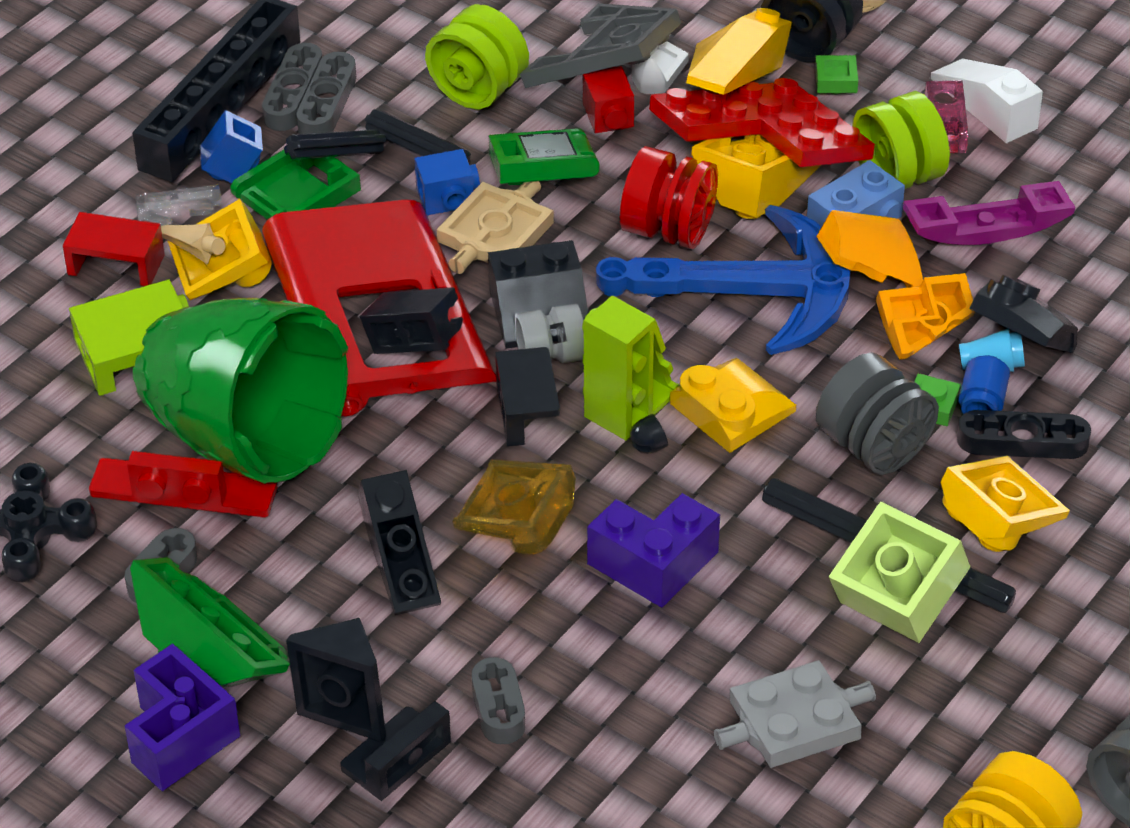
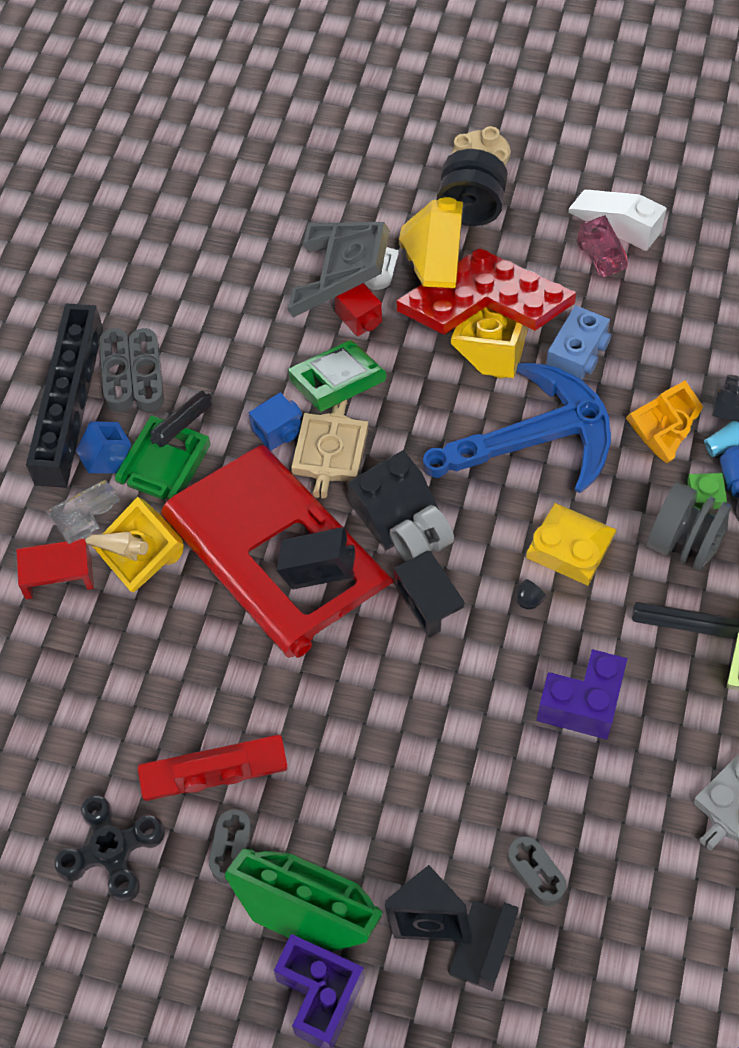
camera: 20 degrees left, 15 degrees up
lime panel [69,279,189,396] -> none
green piece [133,298,348,484] -> none
black slope [358,470,442,615] -> none
black axle [365,109,471,165] -> none
lime wheel [425,4,530,110] -> none
clear yellow slope [452,460,576,554] -> none
lime wedge [582,295,679,441] -> none
red wheel [620,146,718,249] -> none
bright green plate [815,55,858,94] -> none
light orange slope [816,210,923,288] -> none
lime wheel [853,90,950,189] -> none
magenta slope [903,181,1076,245] -> none

